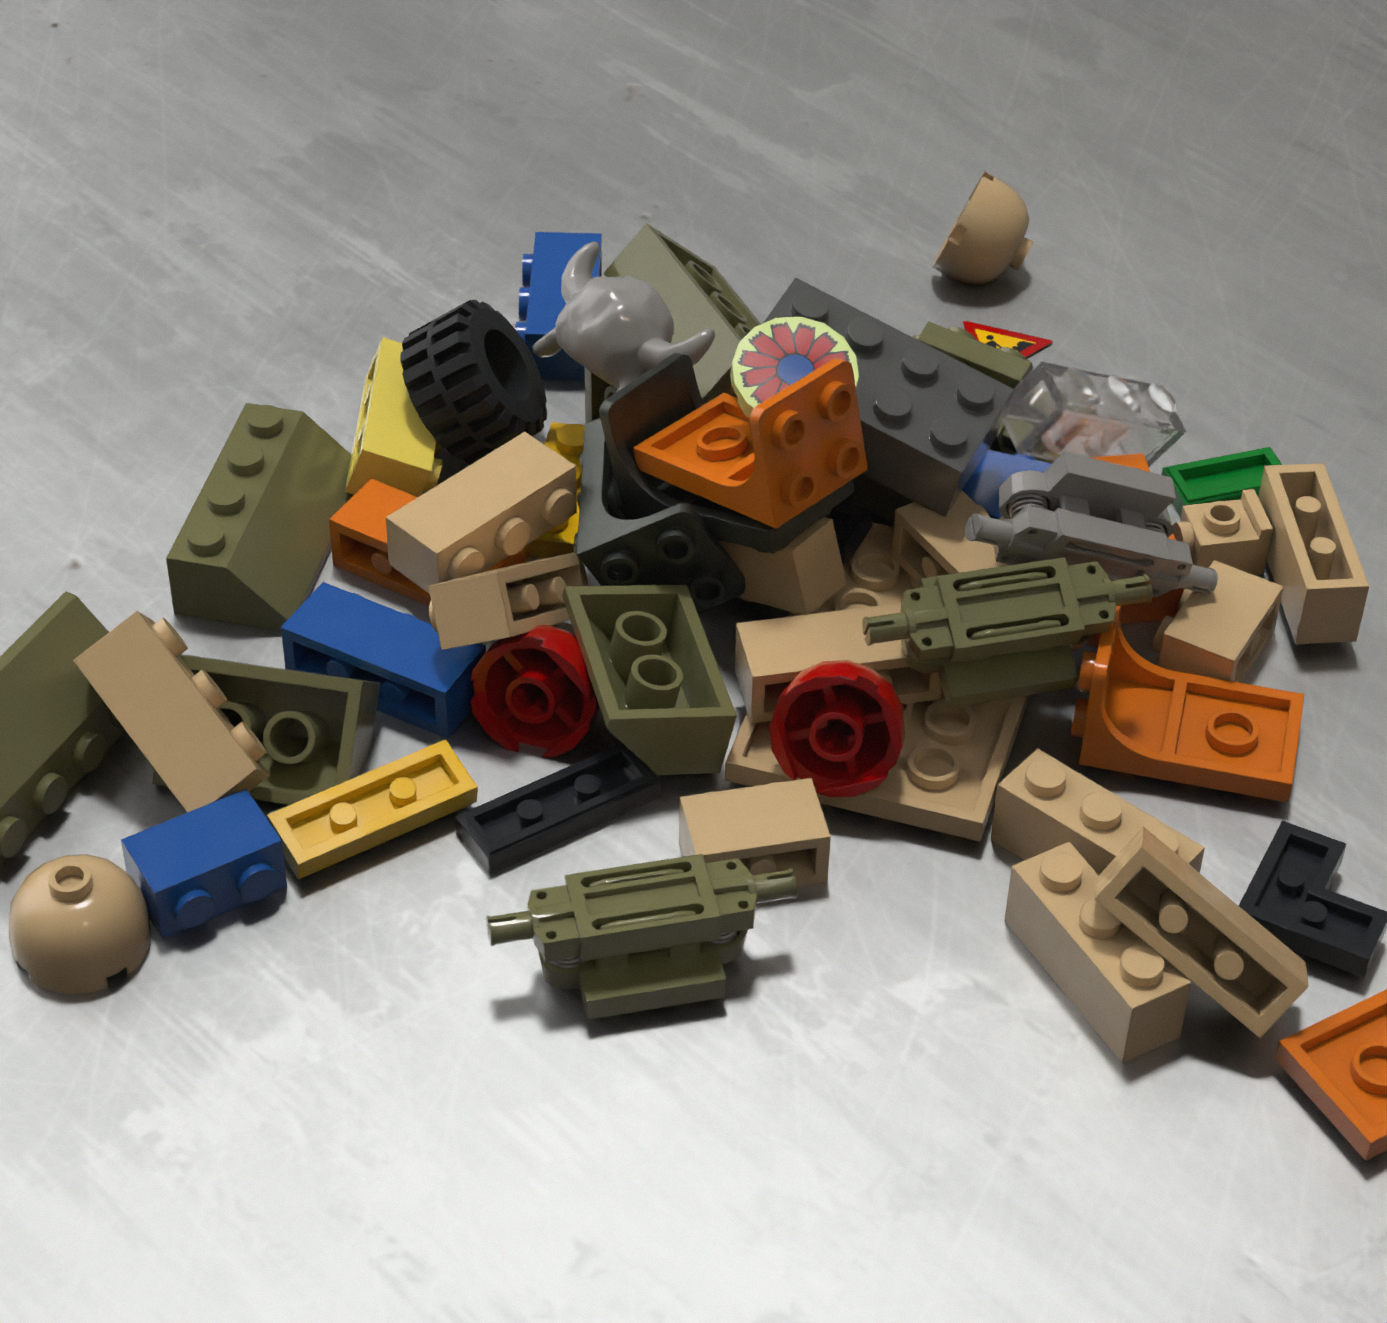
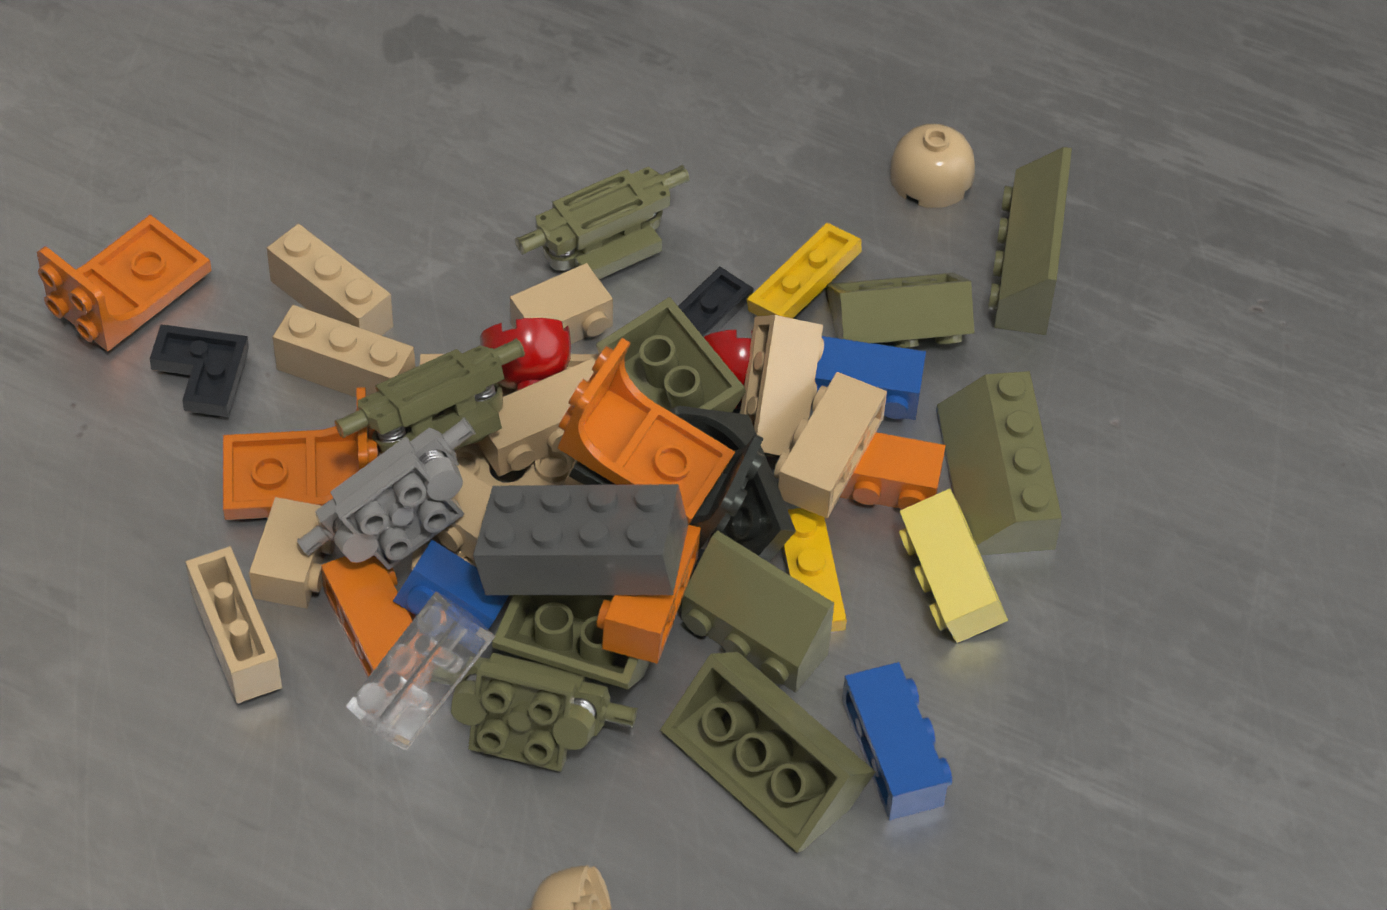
camera: 160 degrees right, 10 degrees up
tan brick [73,611,270,813] -> none
blue brick [121,789,287,939] -> none
black tyre [400,300,547,464] -> none
light grey piece [532,241,715,392] -> none
tile [730,317,859,418] -> none
sticker [963,321,1053,357] -> none
tan brick [1094,826,1309,1038] -> none
green tile [1161,447,1282,516] -> none
tan brick [1173,489,1273,575] -> none

